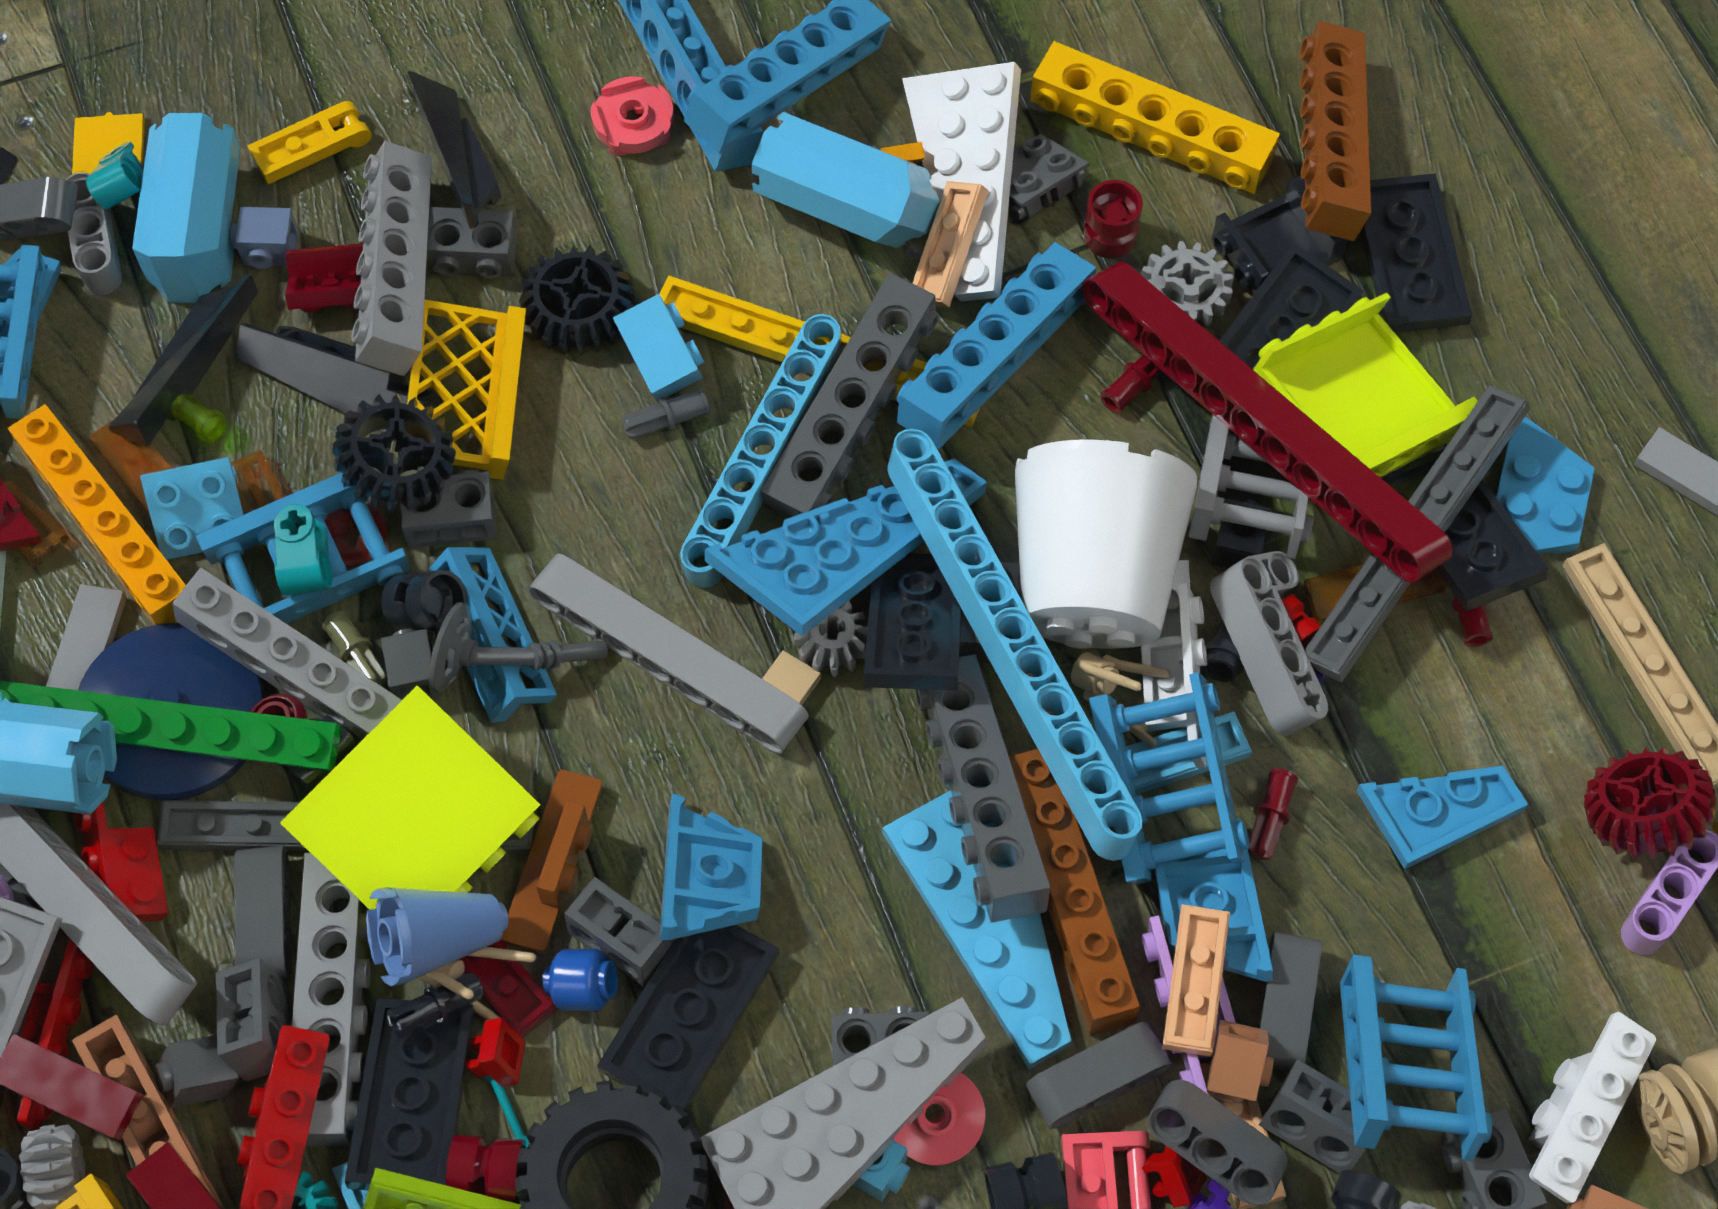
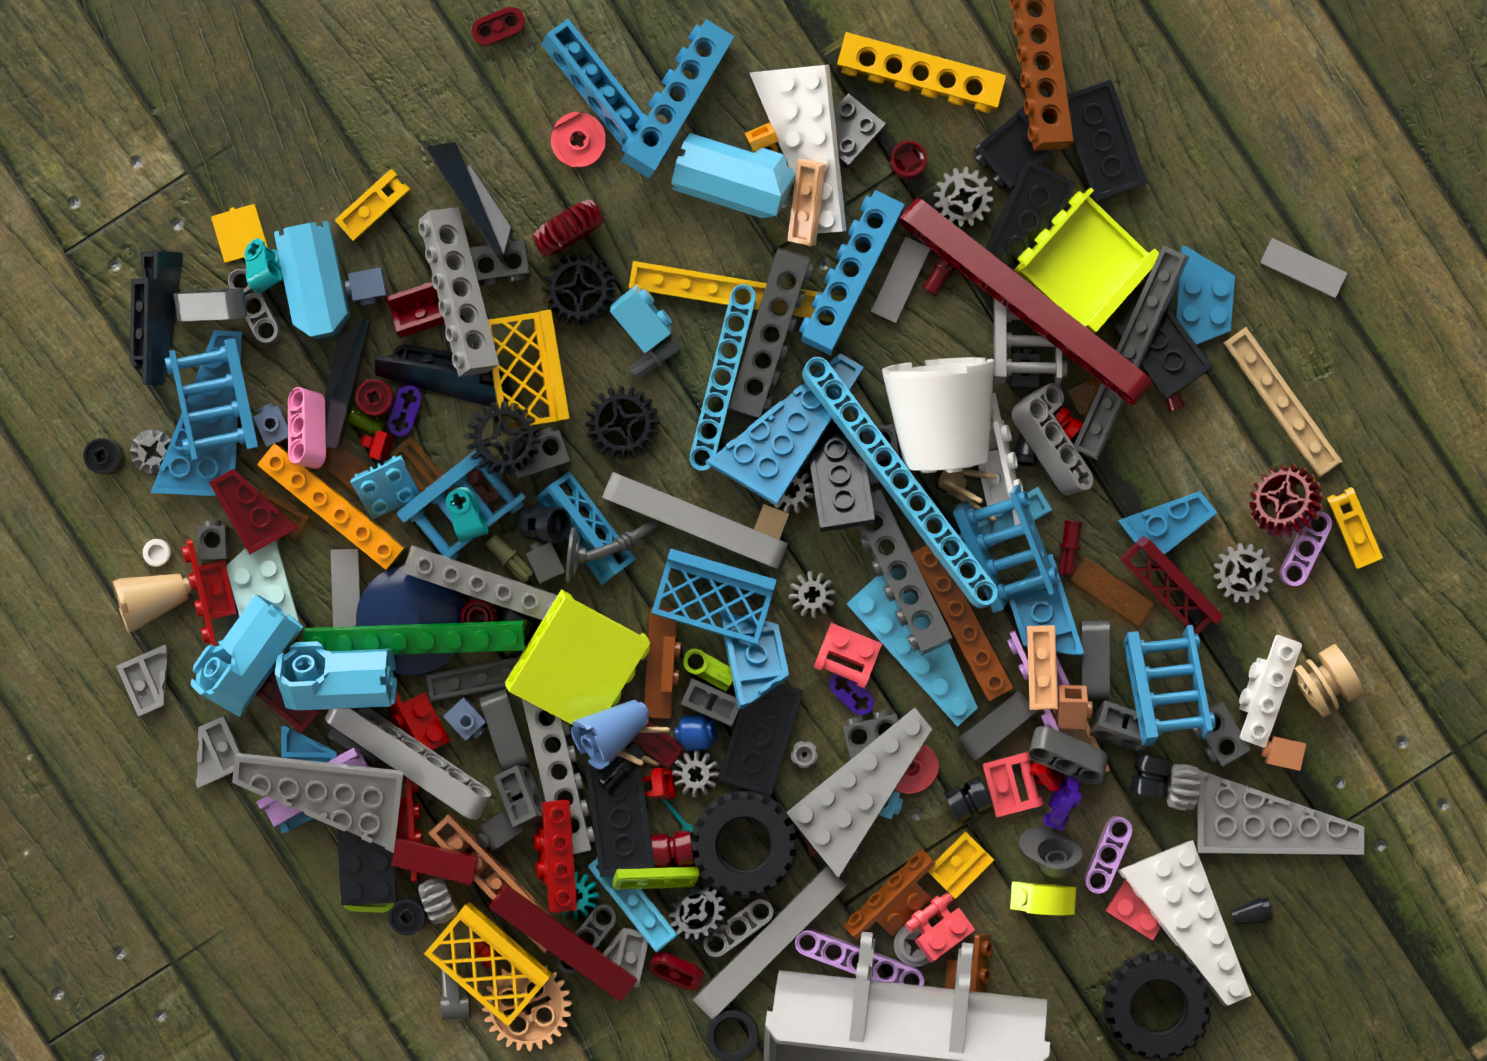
camera: 10 degrees left, 25 degrees up
none -> sand blue brick [253,403,288,448]
none -> bright pink beam [288,387,326,469]
none -> dark red wheel [356,379,395,416]
none -> red tile [360,430,395,461]
none -> dark purple beam [388,385,423,437]
none -> sand blue brick [443,697,486,741]
none -> dark red gear [532,200,605,257]
none -> black gear [585,386,660,460]
none -> dark azure fence [651,548,777,645]
none -> light grey gear [672,750,719,797]
none -> lime piece [682,648,733,692]
none -> light grey gear [789,571,836,618]
none -> light grey plate [791,741,818,768]
none -> coral plate [813,623,882,689]
none -> dark purple beam [829,673,874,715]
none -> light grey tile [871,237,930,324]
none -> clear orange tile [1070,557,1154,626]
none -> dark red fence [1120,536,1224,634]
none -> light grey gear [1212,543,1274,603]

